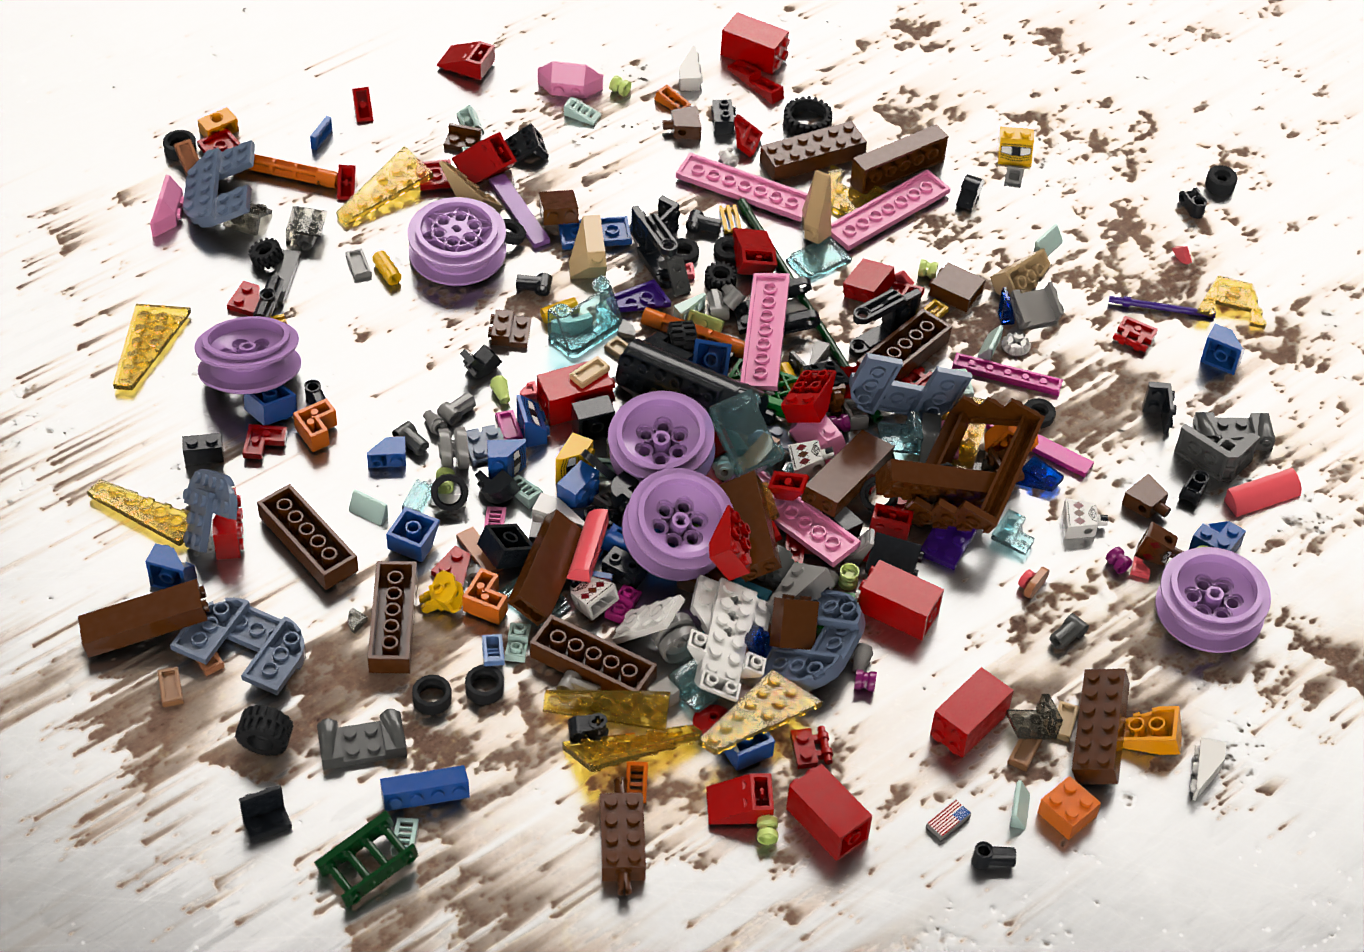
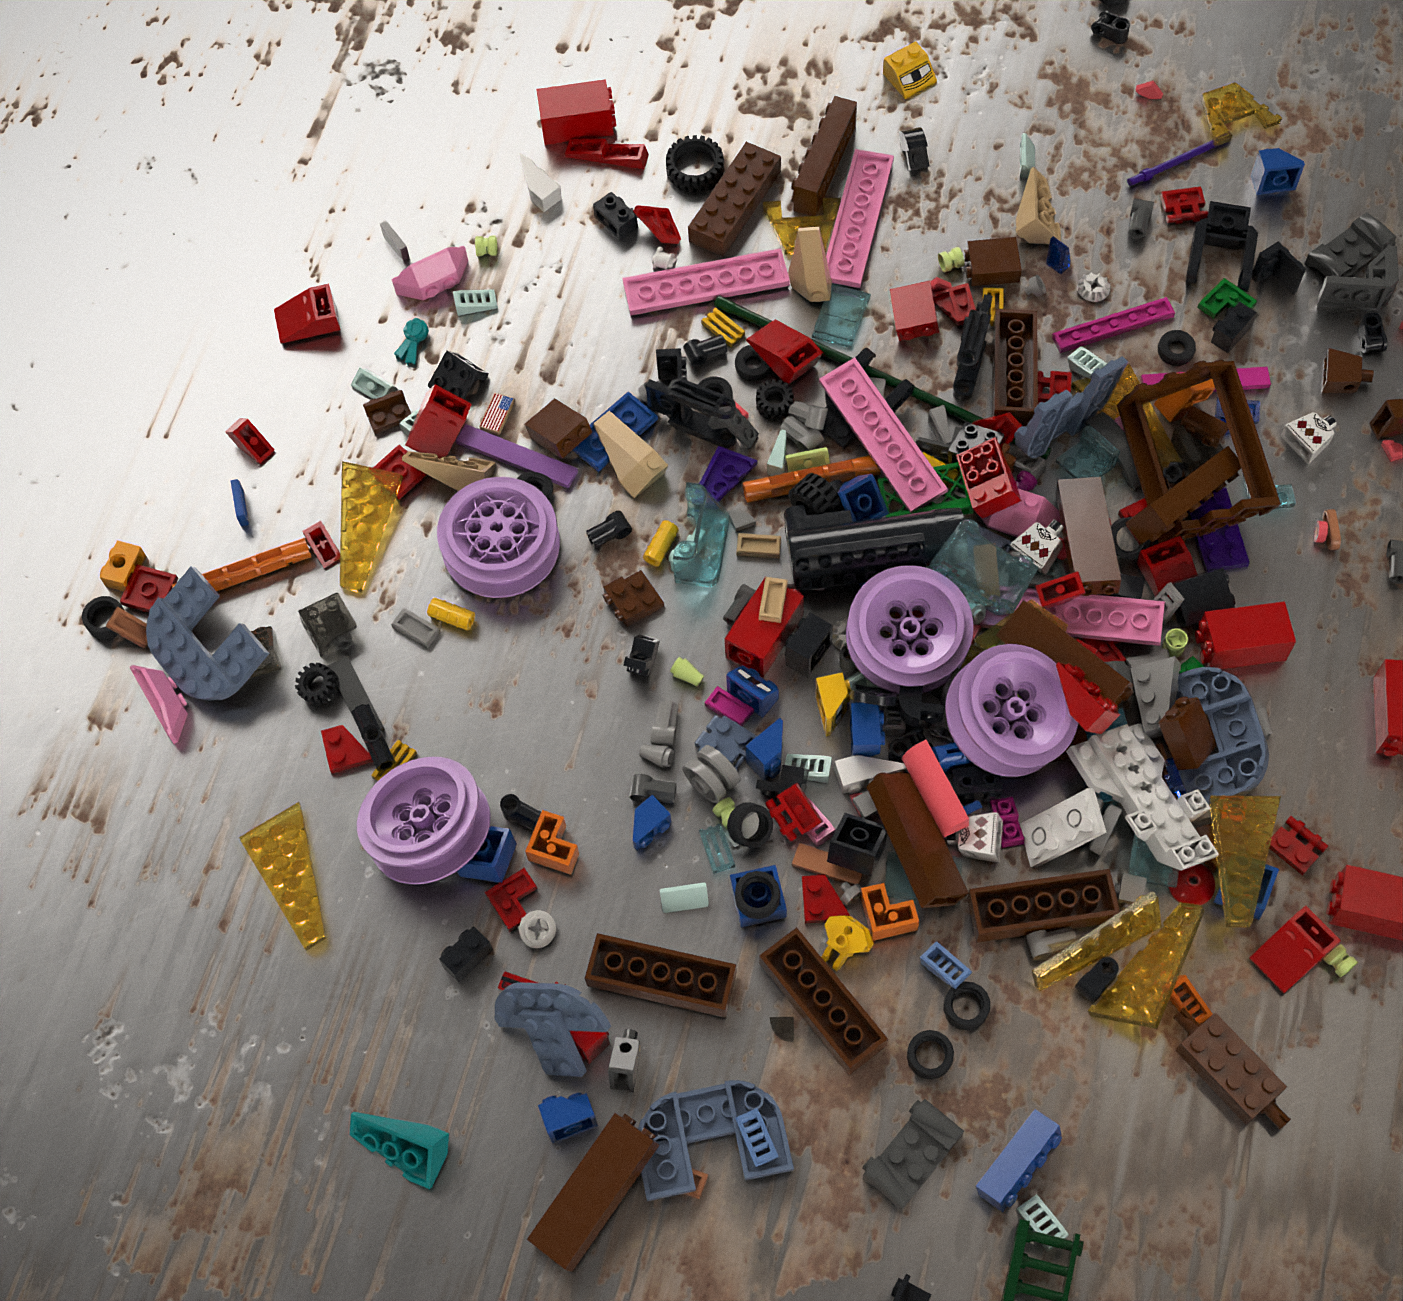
camera: 30 degrees left, 15 degrees up
clear yellow wing [87,479,190,546] -> none
medium nougat tile [157,666,184,707] -> none
black tyre [235,705,294,756] -> none
light aqua slope [505,622,531,663] -> none
coral tile [520,381,537,400] -> none
orange slope [654,84,692,110] -> none
torso [662,106,702,140] -> none
magenta wheel [854,669,877,692] -> none
light aqua slope [977,325,1003,361] -> none
light grey slope [1004,166,1024,186] -> none
light grey panel [1008,281,1064,330] -> none
magenta wheel [1105,546,1133,574] -> none
none -> teal wedge [350,1112,449,1189]
none -> light grey tile [379,220,409,262]
none -> teal piece [394,318,429,365]
none -> tile [479,393,515,436]
none -> white gear [518,910,556,948]
none -> dark grey torso [608,1029,641,1092]
none -> black tyre [735,871,780,919]
none -> medium blue slope [735,1108,778,1167]
none -> red plate [764,783,822,842]
none -> light grey tile [1025,275,1046,297]
none -> dark grey piece [1128,198,1154,239]
none -> black plate [1185,201,1258,292]
none -> green plate [1197,278,1257,319]
none -> black brick [1211,302,1257,353]

